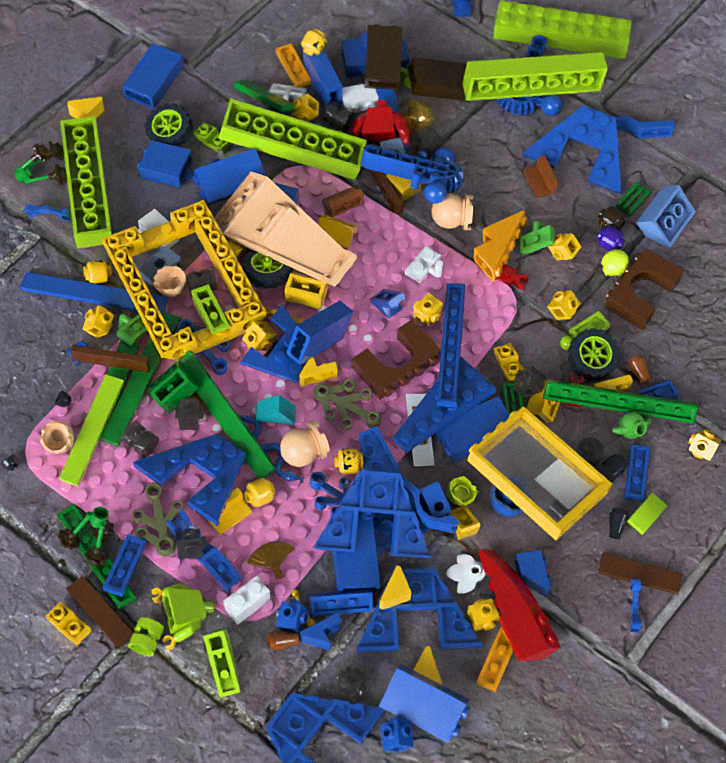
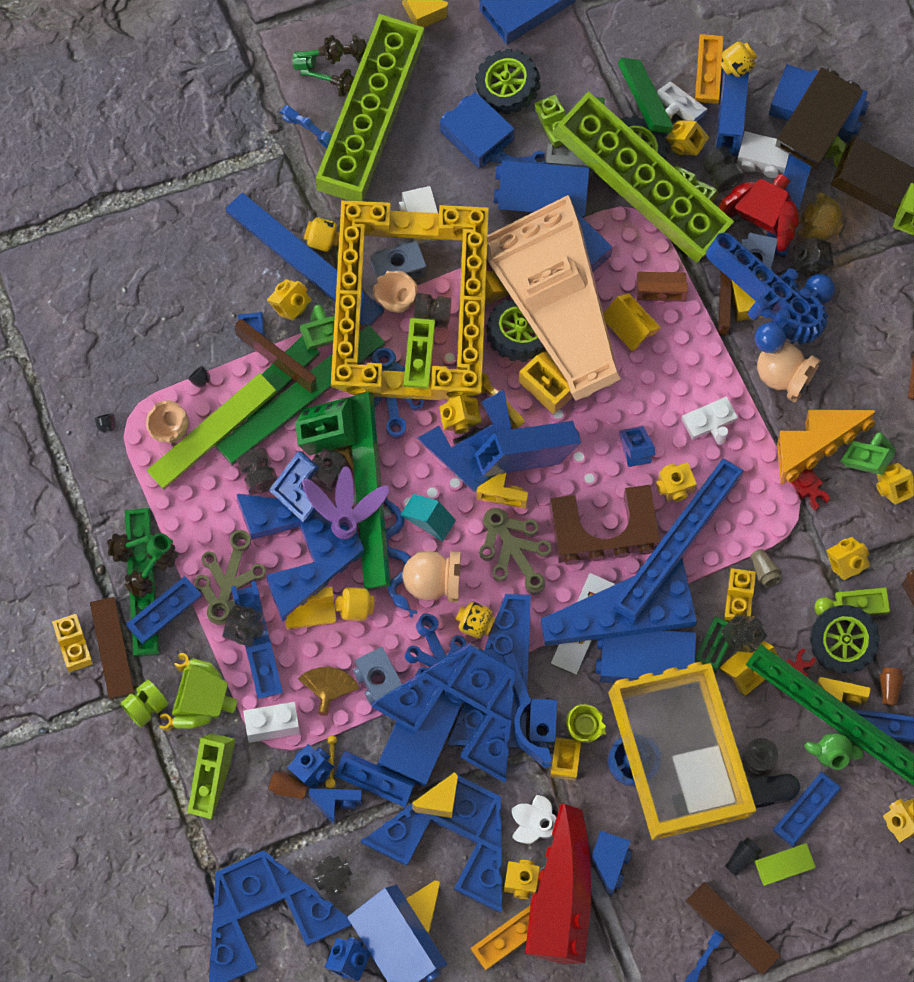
camera: 30 degrees right, 10 degrees up
none -> tile [269,451,319,523]
none -> medium lavender plant [302,466,390,539]
none -> sand blue brick [353,646,402,706]
none -> dark tan cone [750,549,782,588]

